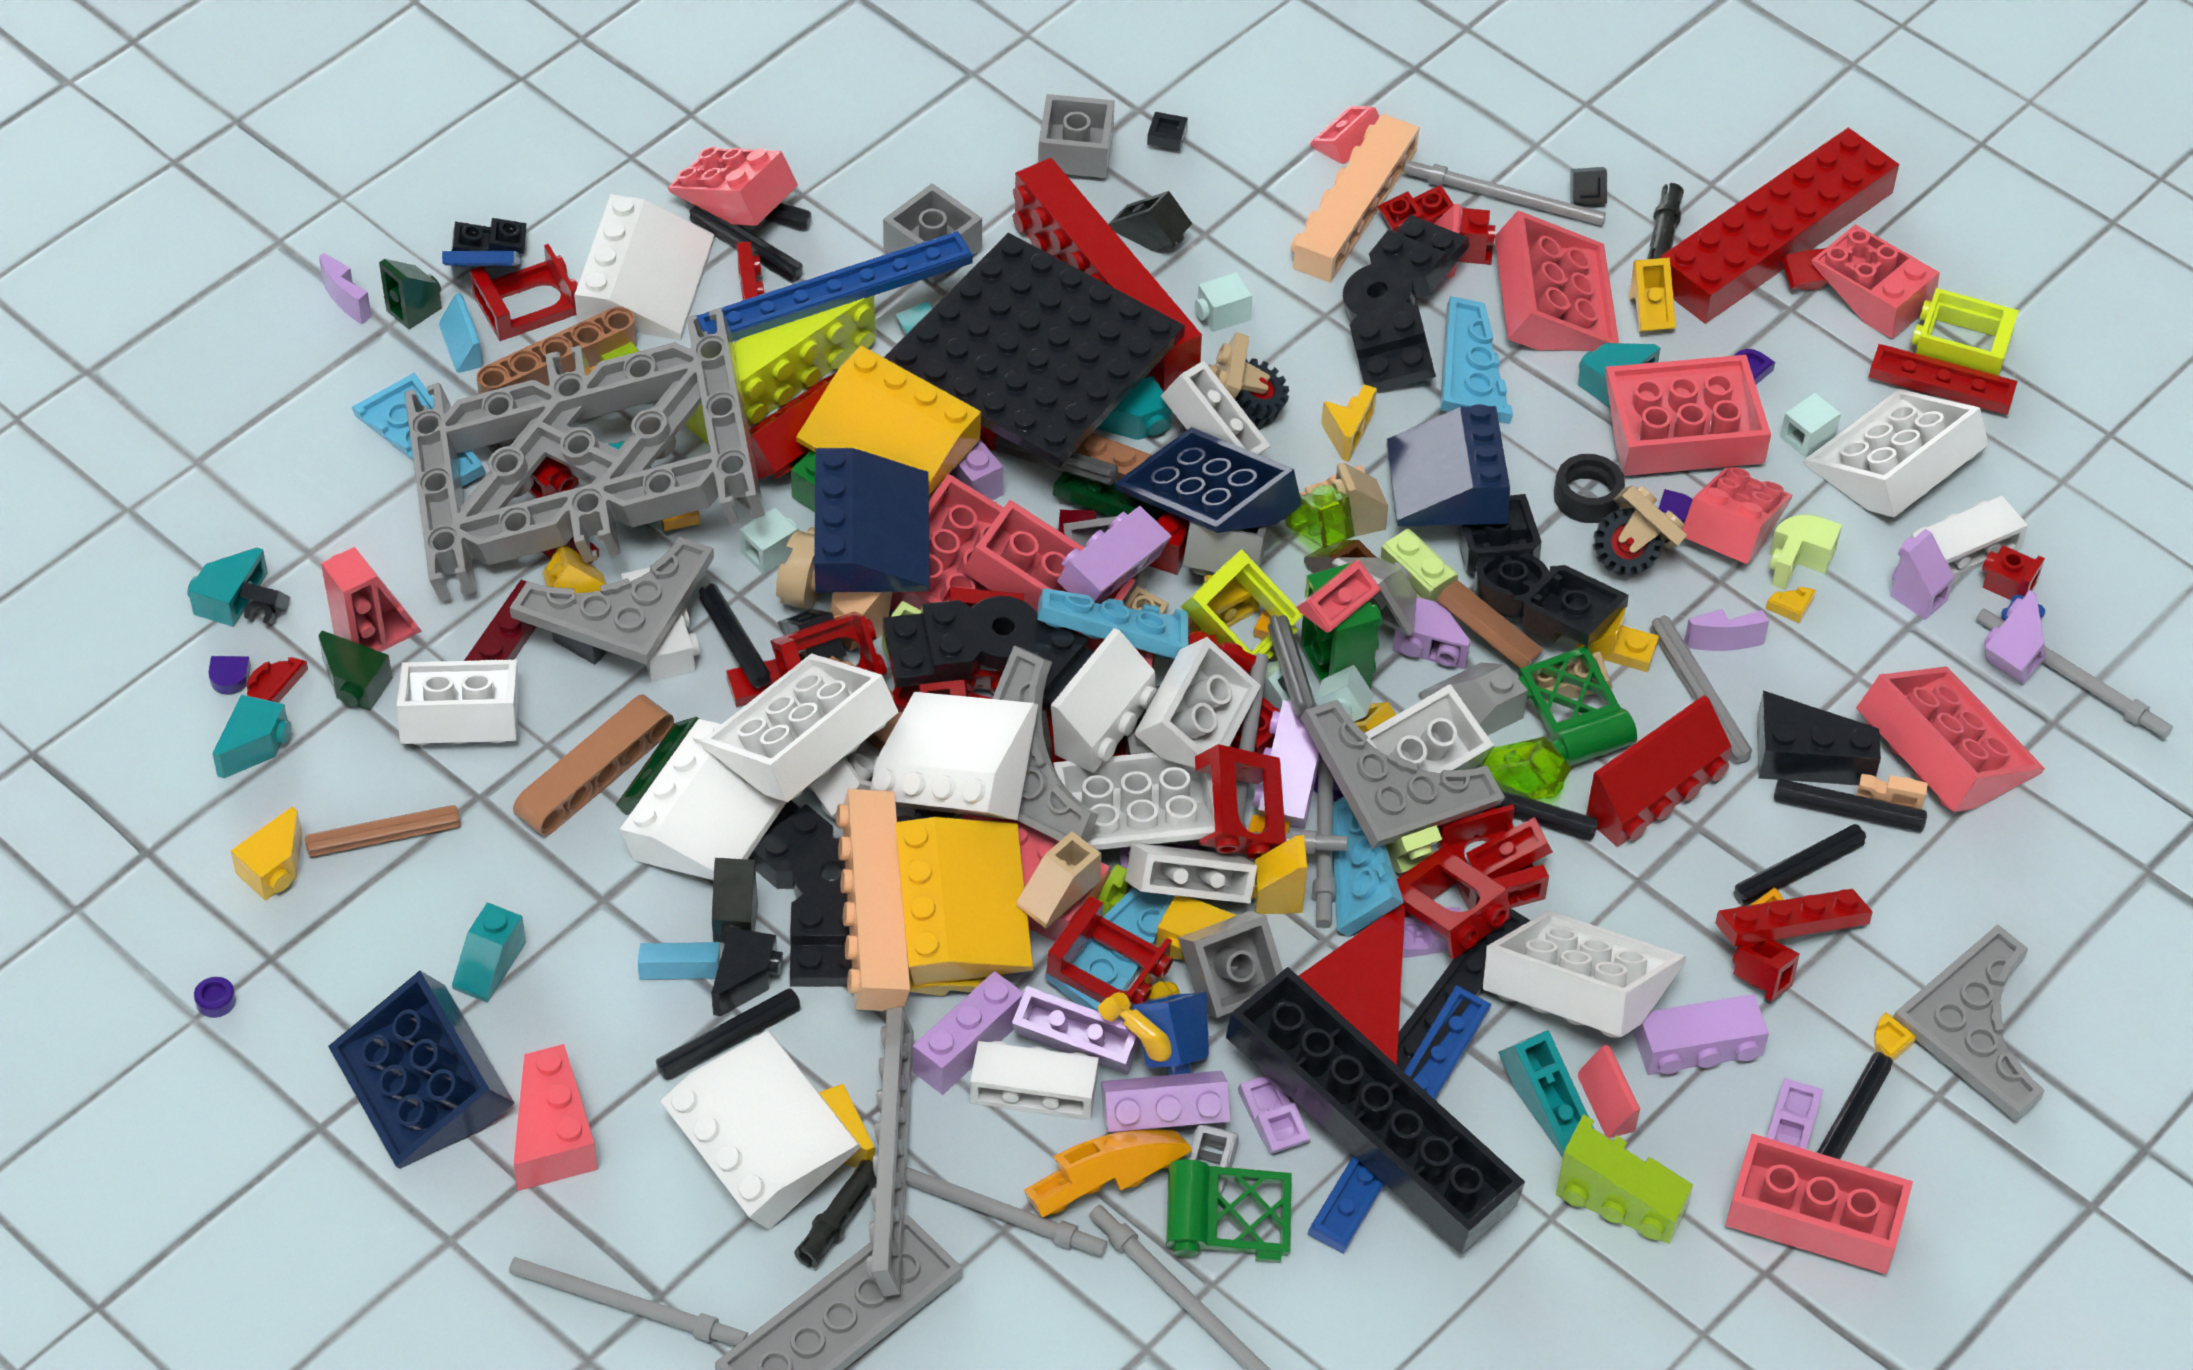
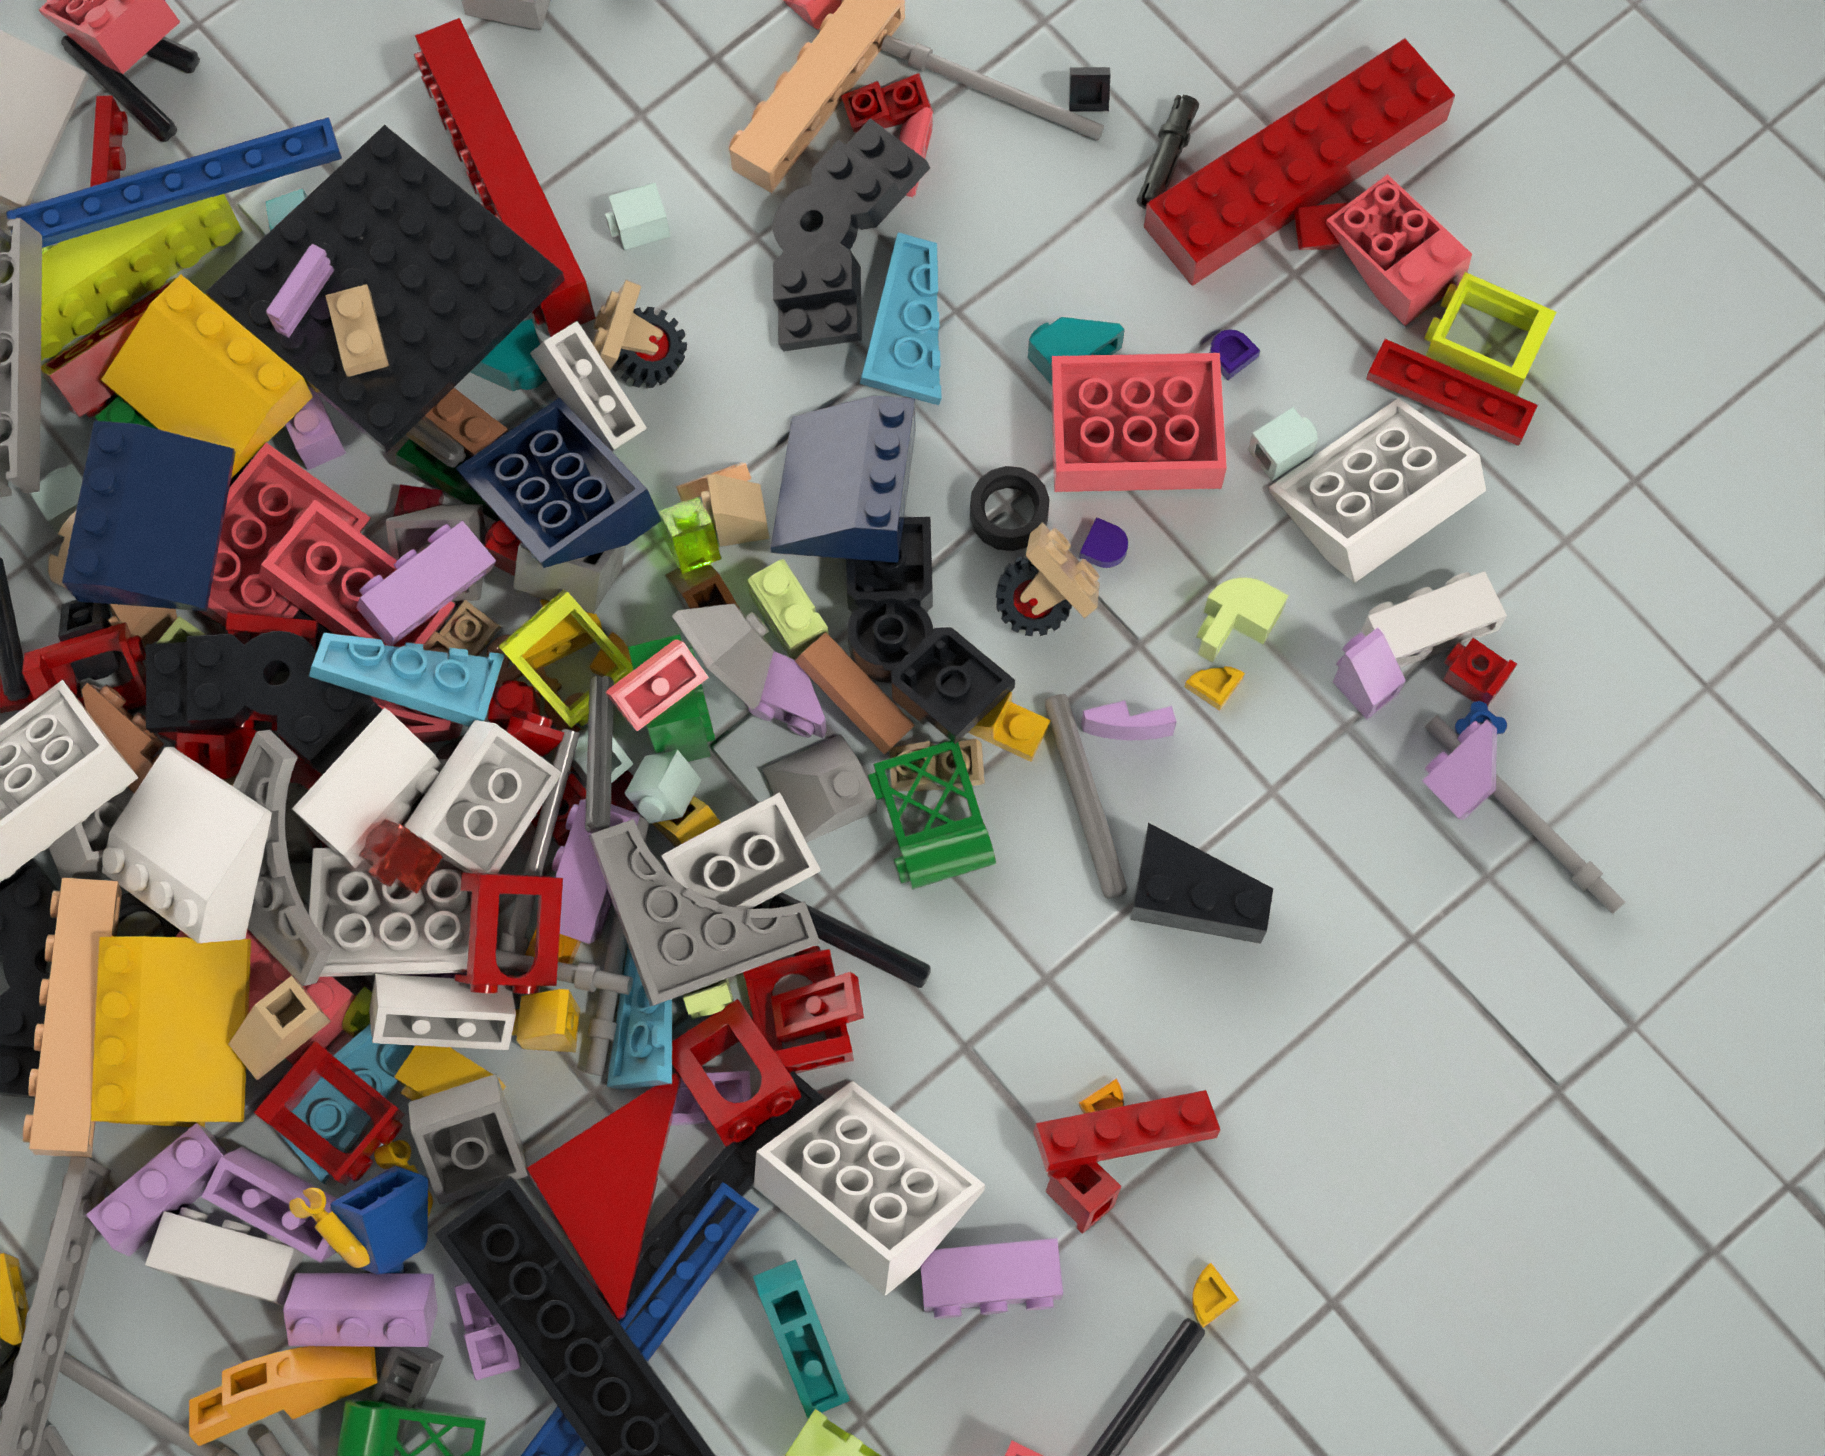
camera: 10 degrees right, 20 degrees up
light grey brick [883,183,982,284] -> none
pearl dark grey slope [1109,191,1192,251] -> none
yellow slope [1321,384,1377,462] -> none
red brick [1458,208,1496,265] -> none
clear neon green slope [1480,736,1572,800] -> none
coral slope [1495,210,1619,351] -> none
coral slope [1578,1044,1640,1138] -> none
red slope [1586,695,1732,848] -> none
yellow slope [1629,258,1676,332] -> none
coral slope [1682,467,1793,564] -> none
black axle [1733,824,1866,905] -> none
lavender slope [1767,1078,1824,1149] -> none
black axle [1774,779,1927,832] -> none
coral slope [1856,666,2045,812] -> none
light nougat plate [1857,774,1928,809] -> none
light grey plate [1893,924,2045,1121] -> none
none -> lavender tile [266,244,334,338]
none -> tan plate [325,284,389,377]
none -> clear red brick [358,819,443,894]

